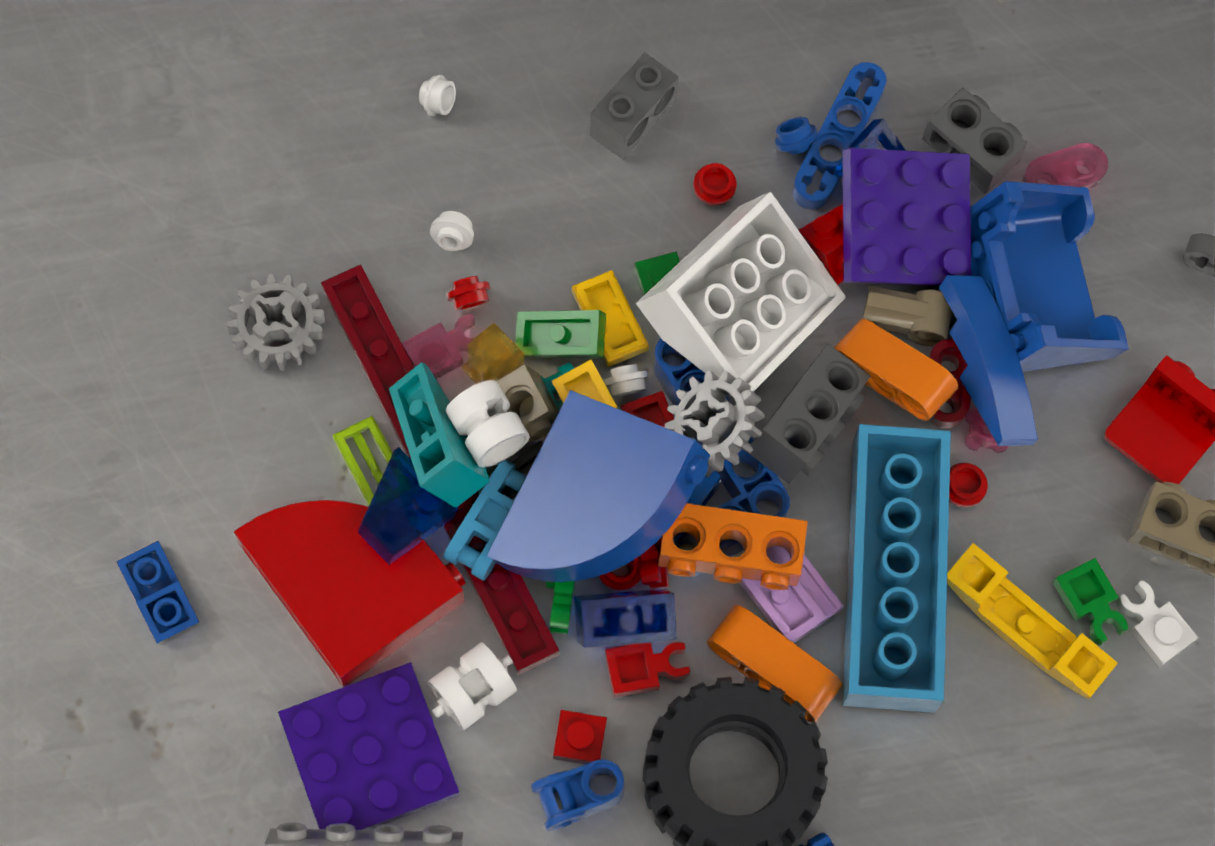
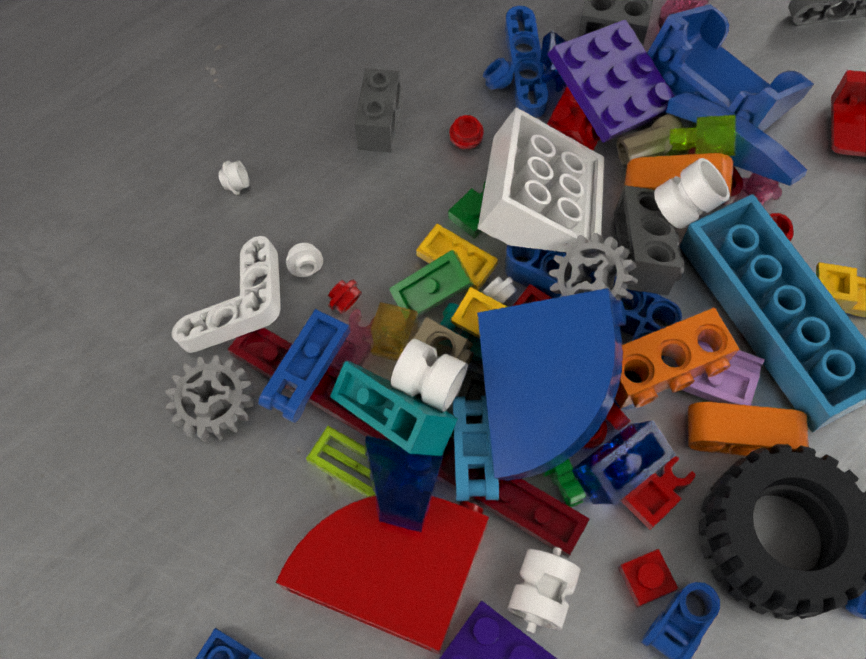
camera: 25 degrees left, 5 degrees down
none -> white beam [172,236,281,353]
none -> blue plate [258,309,351,423]
none -> white wheel [654,158,730,229]
none -> clear neon green plate [669,115,737,156]

